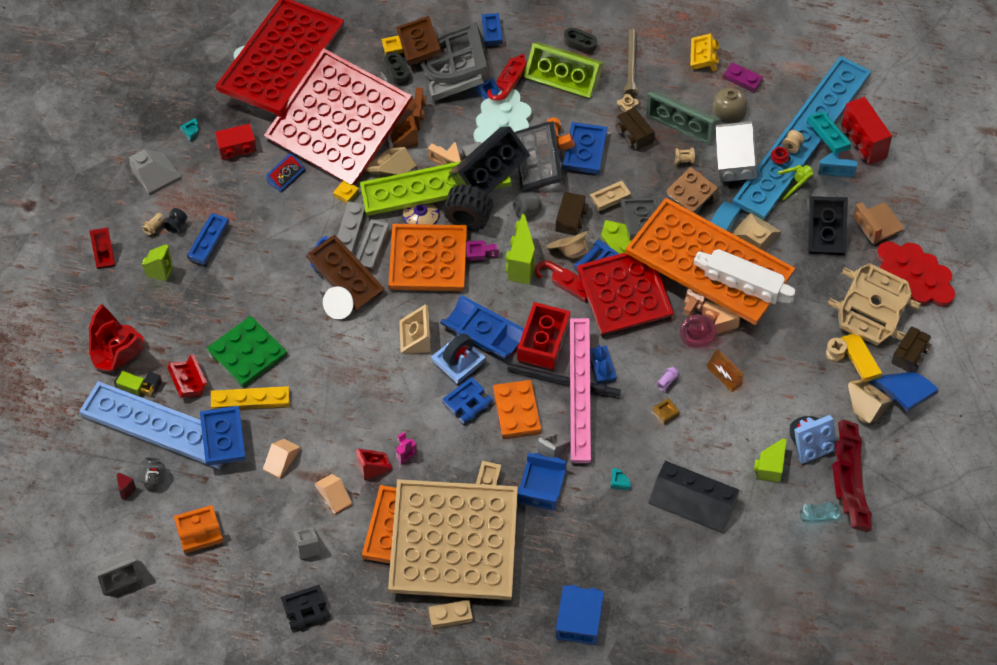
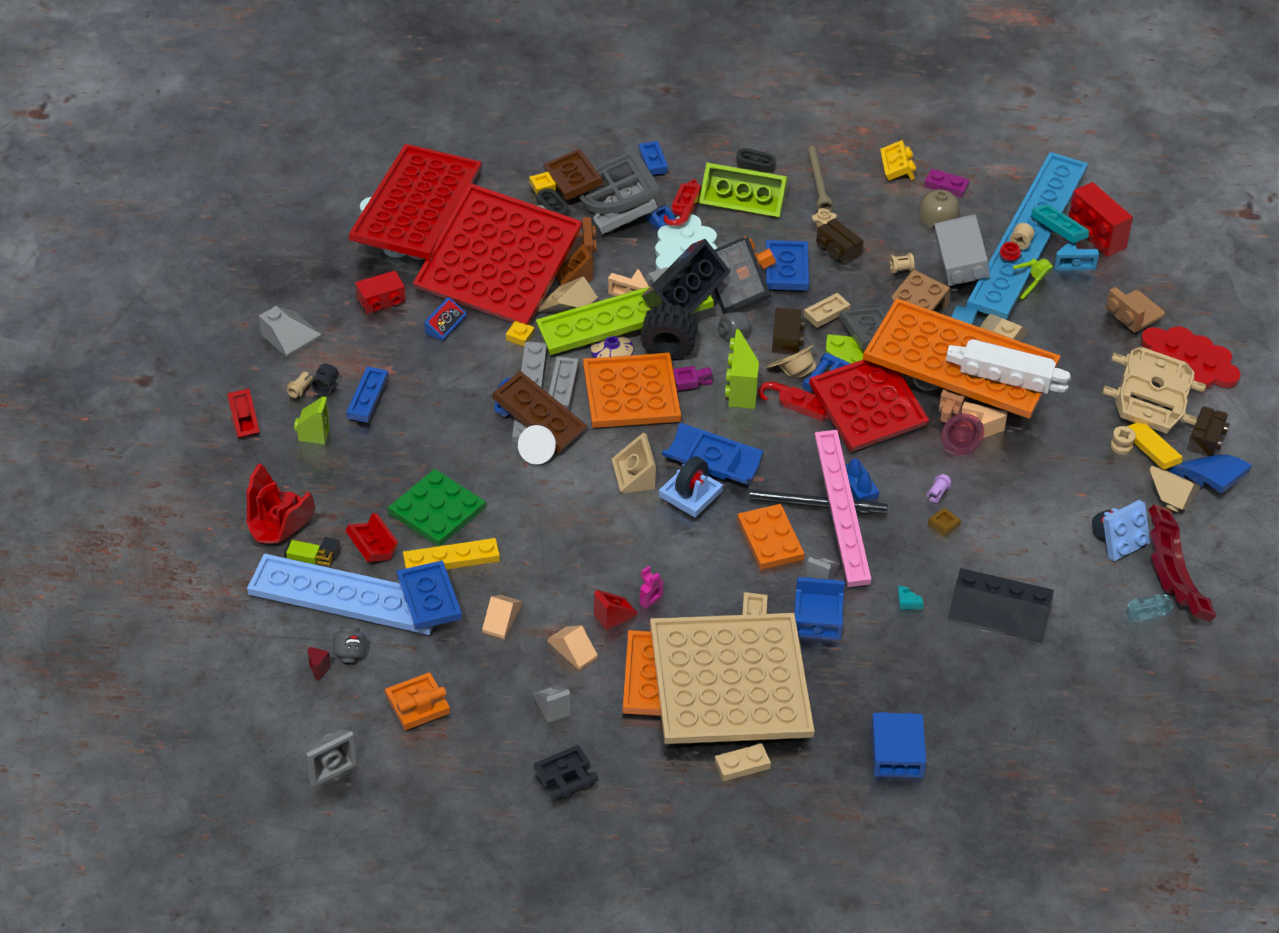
camera: 10 degrees left, 10 degrees down
teal tile [180,118,199,142] -> none
blue plate [442,377,493,424] -> none
red brick [517,302,571,370] -> none
sand green slope [646,91,721,145] -> none
clear orange slope [706,349,744,392] -> none
lime slope [754,439,787,483] -> none
black slope [808,196,848,253] -> none

